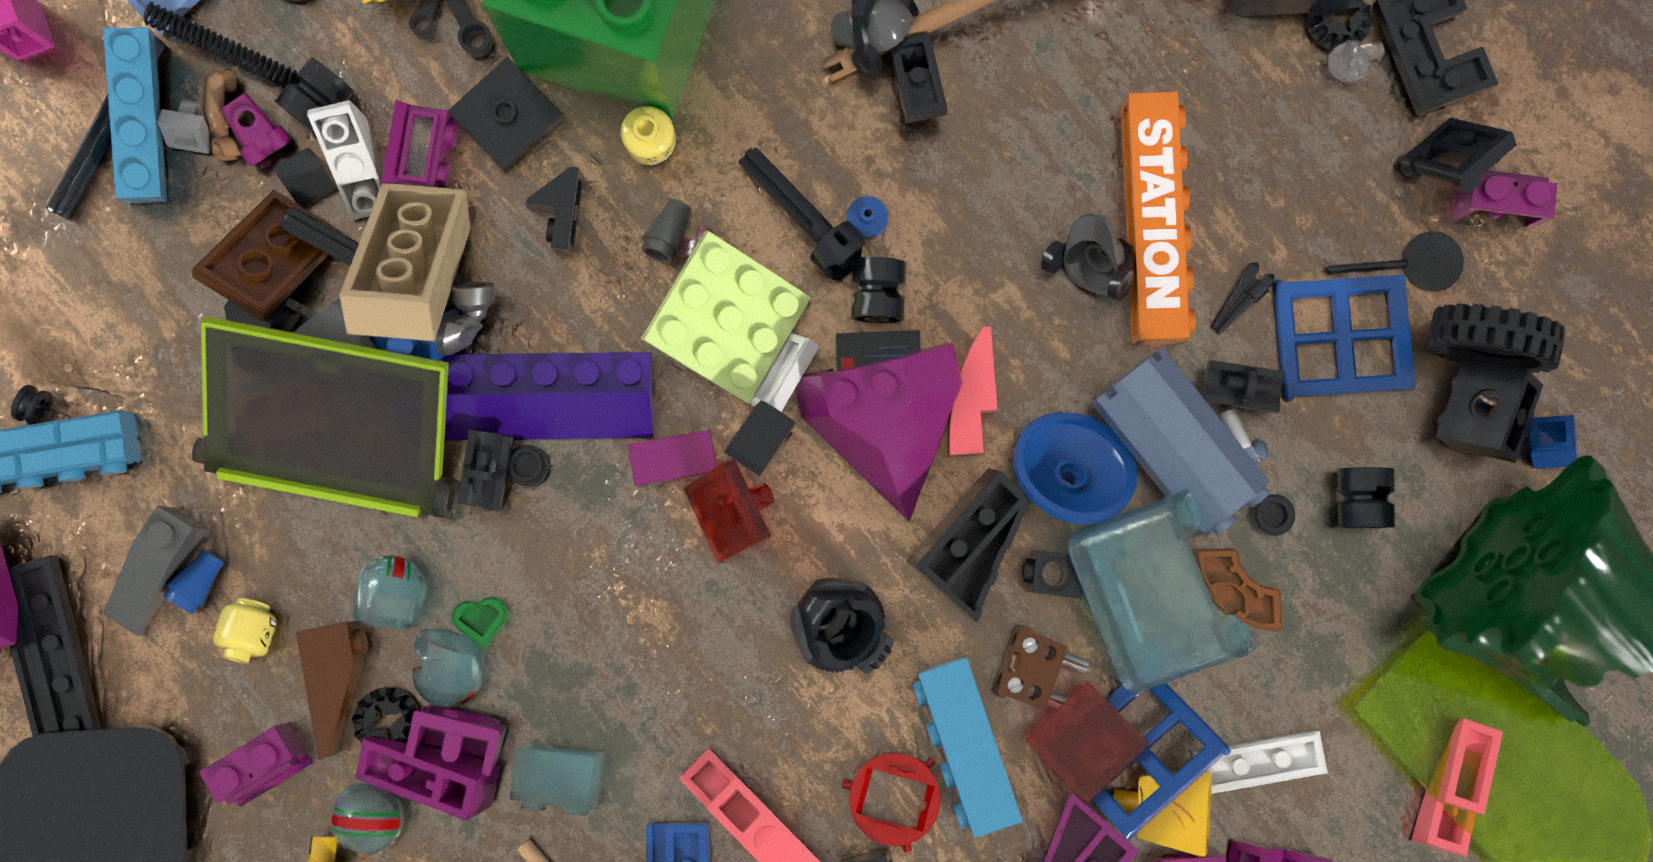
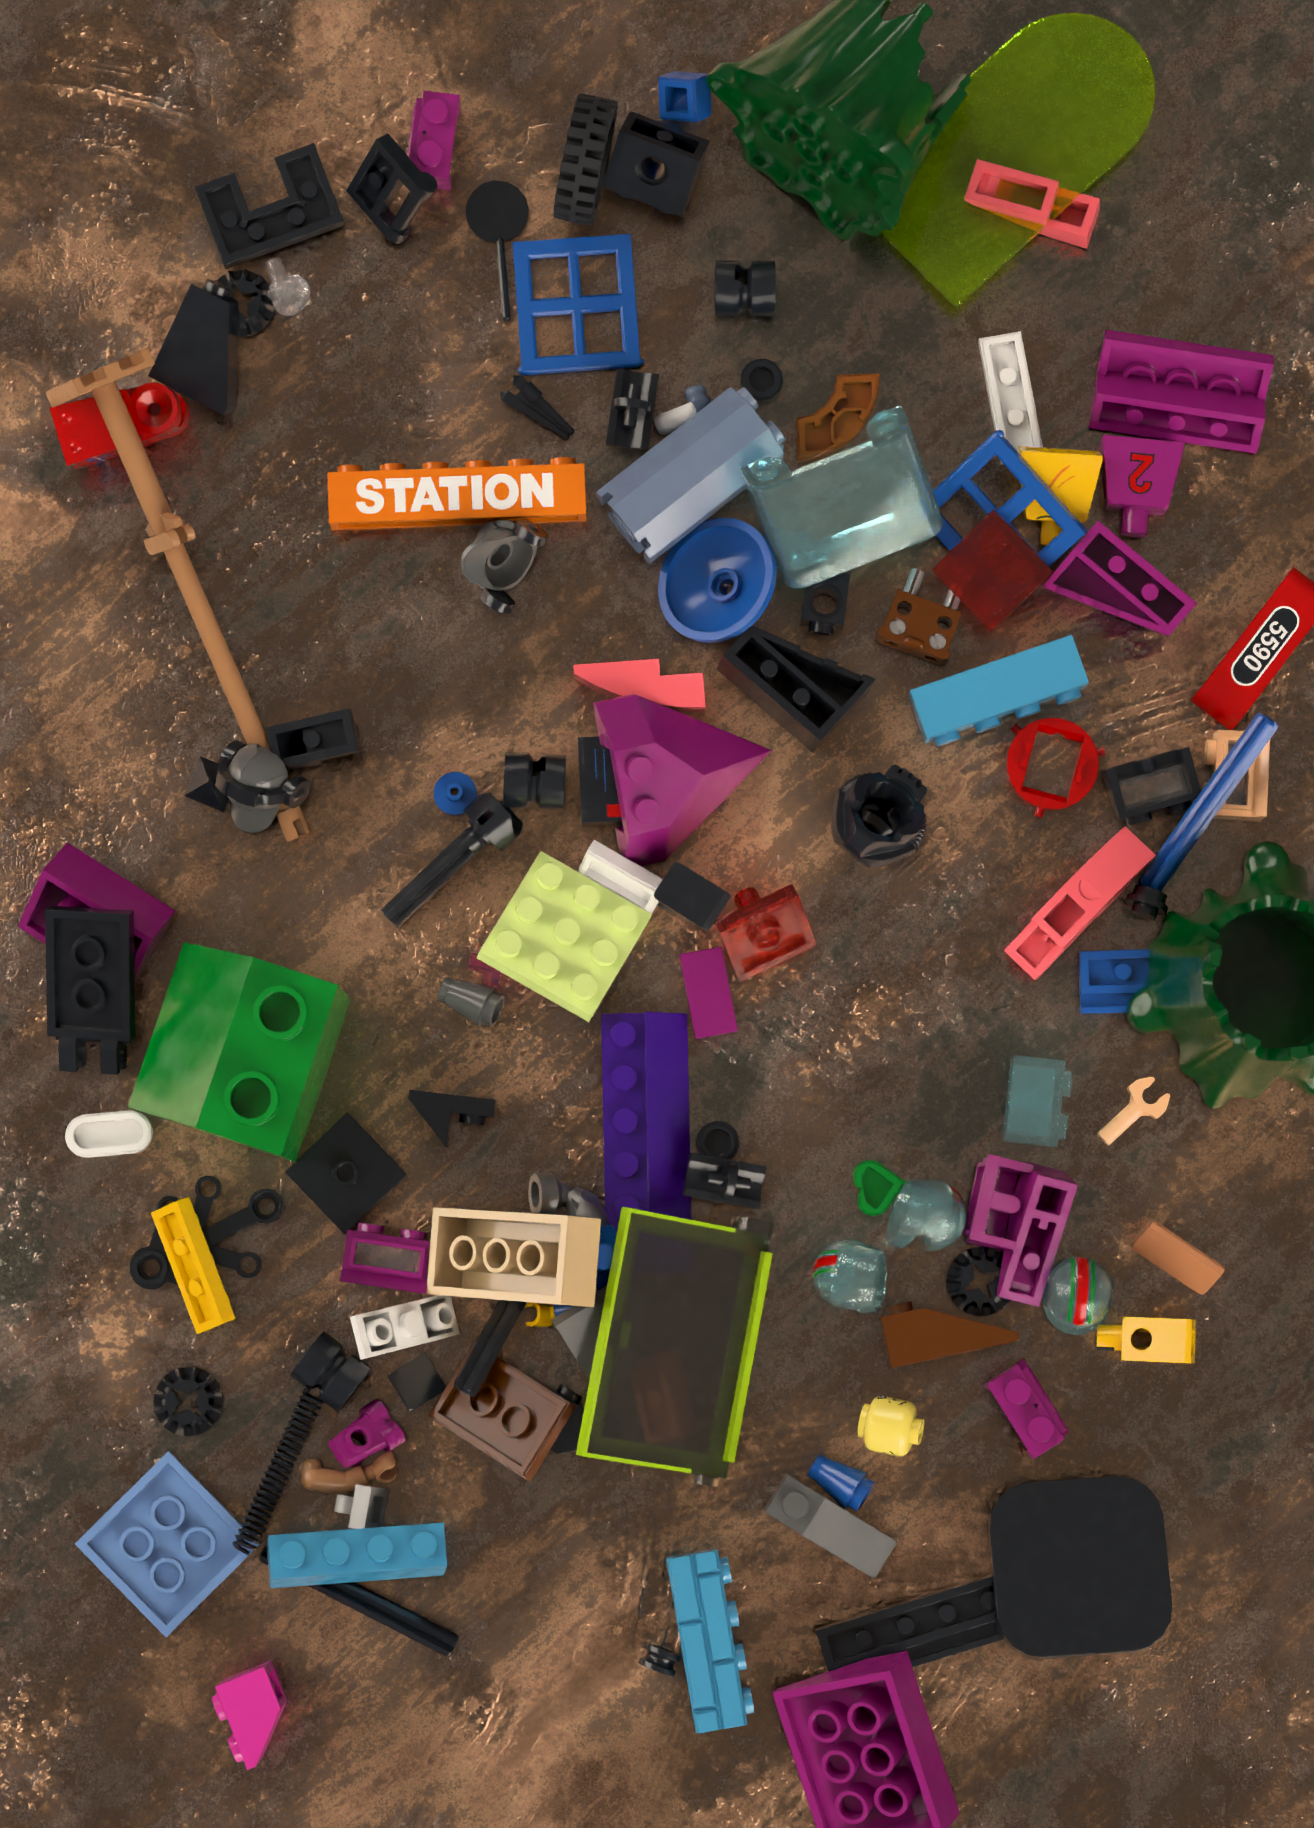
camera: 90 degrees left, 0 degrees up
light yellow head [620,106,676,165] -> none

